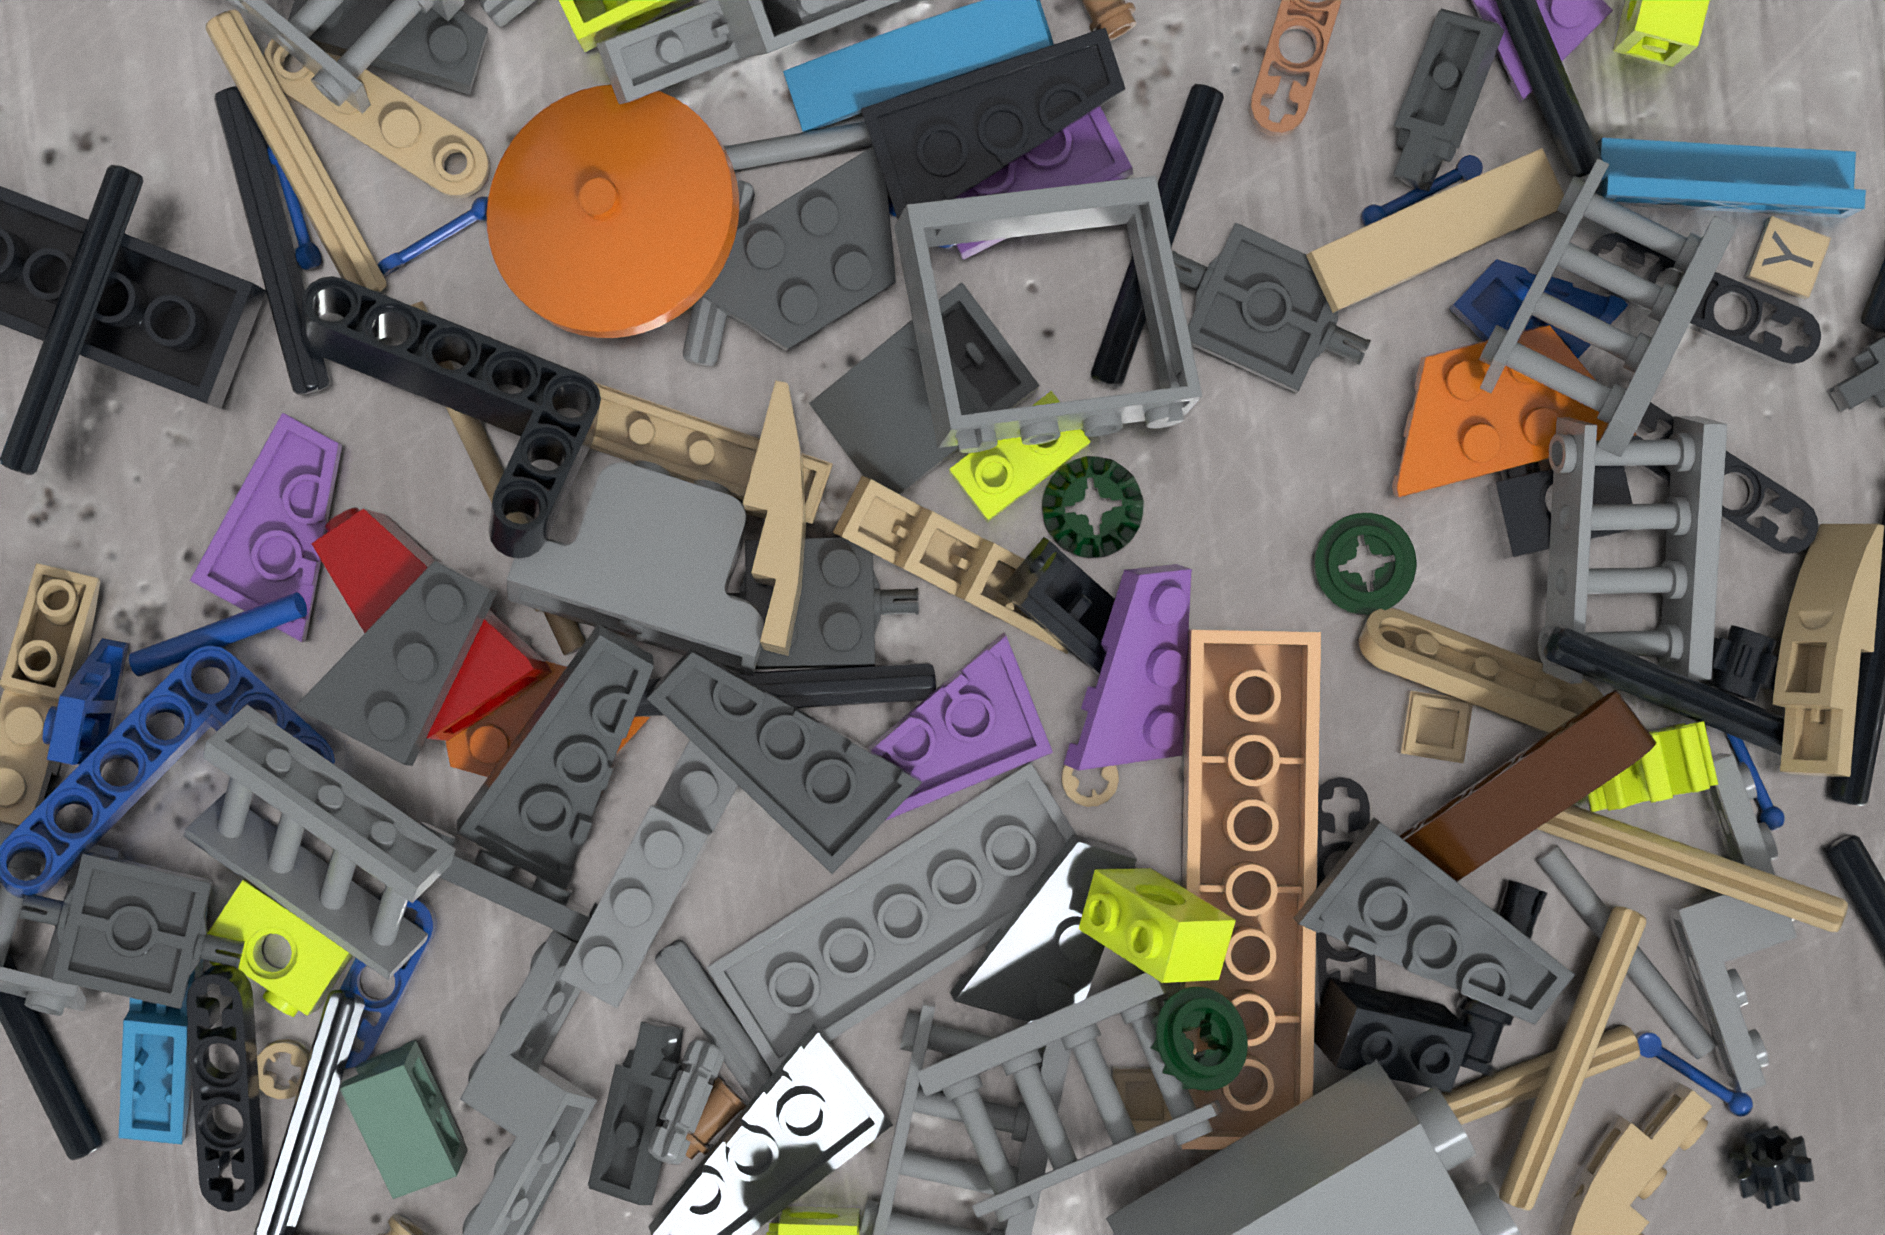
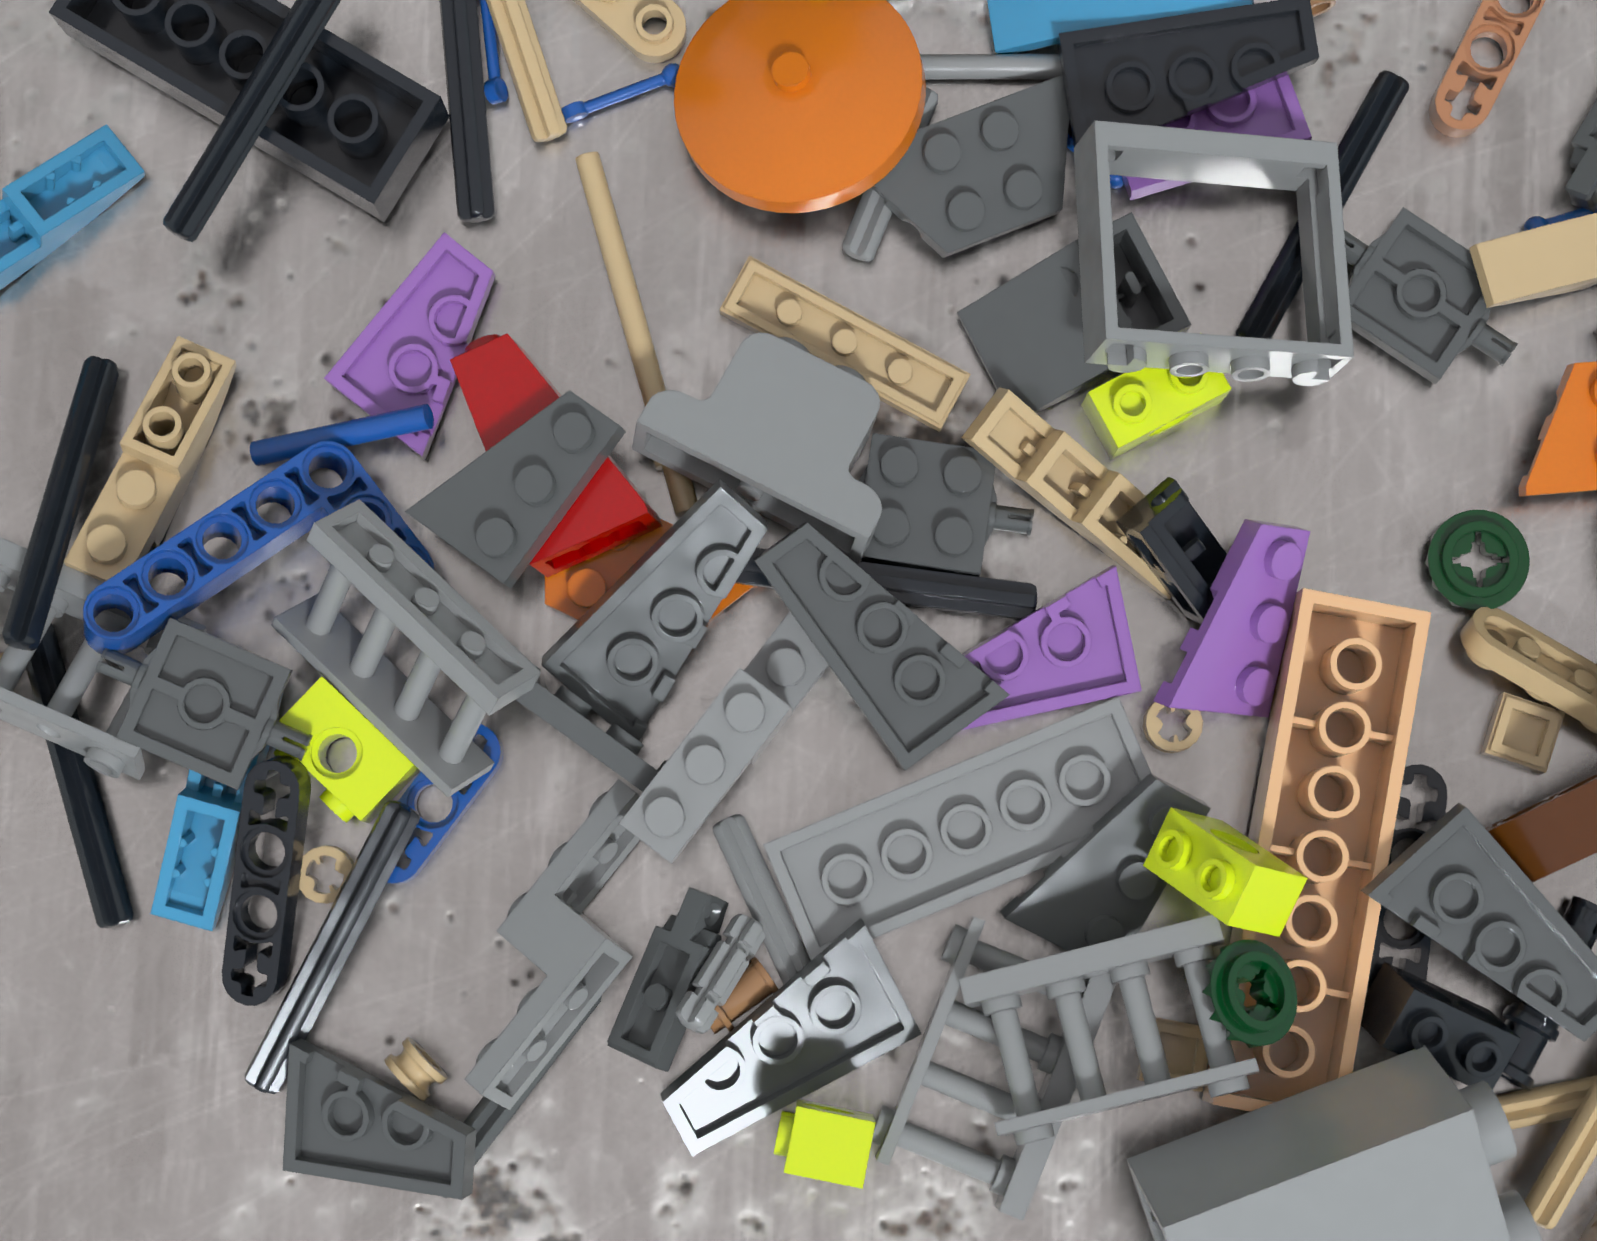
camera: 15 degrees right, 5 degrees down
blue wing [43,638,129,765] -> none
black beam [302,276,601,559] -> none
sand green hinge [339,1040,468,1199] -> none
tan slope [743,380,806,656] -> none
dark green gear [1042,456,1144,558] -> none

